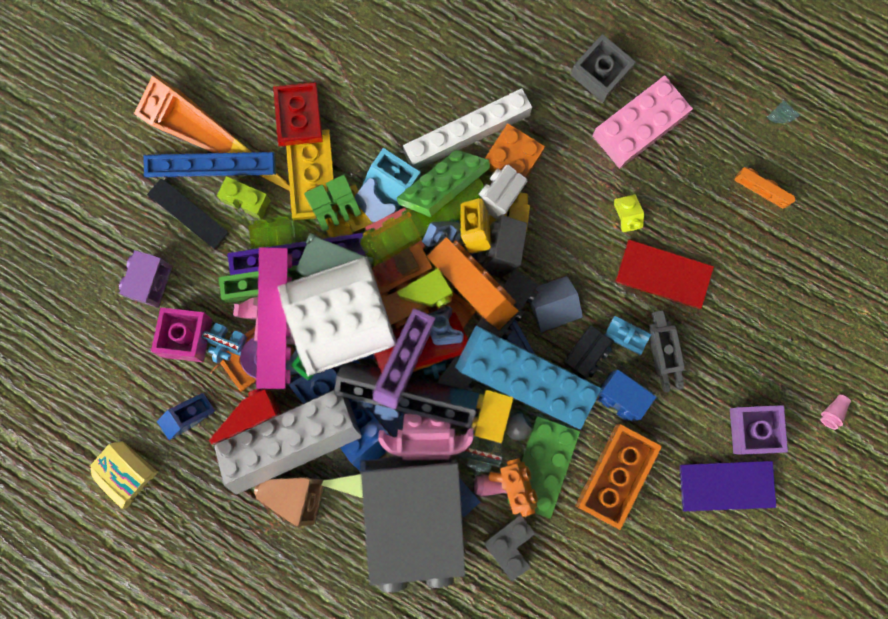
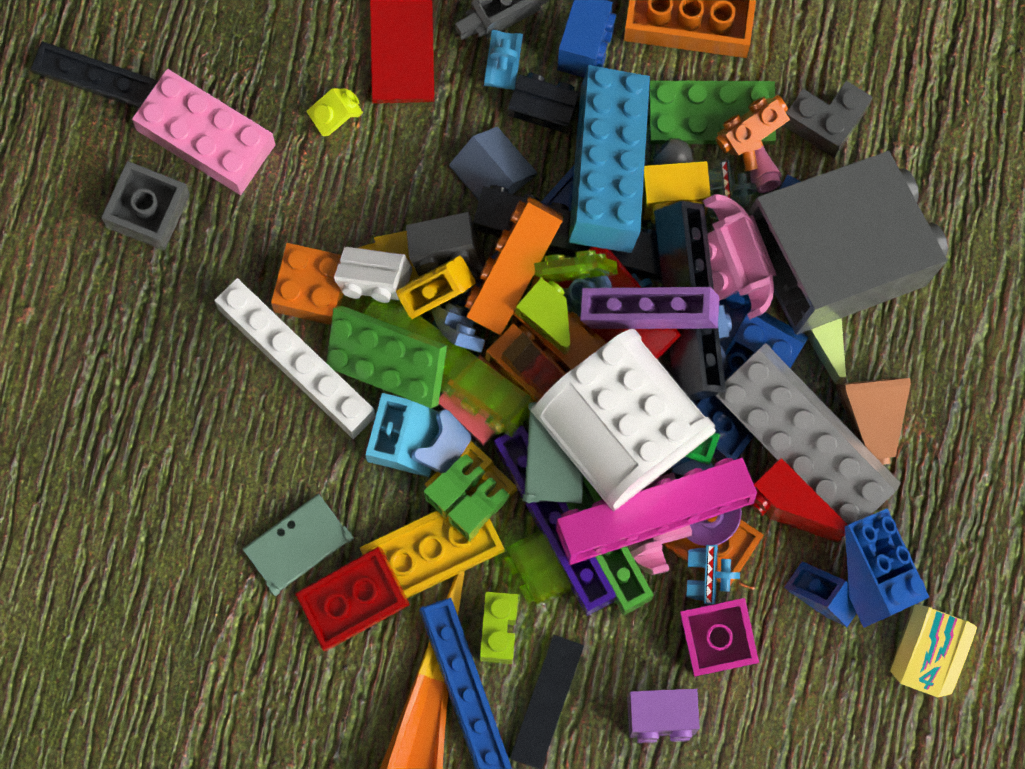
camera: 110 degrees left, 5 degrees down
none -> black tile [31,42,158,109]
none -> sand green door [242,493,354,596]
none -> clear neon green plate [534,251,618,282]
none -> blue slope [845,508,929,628]

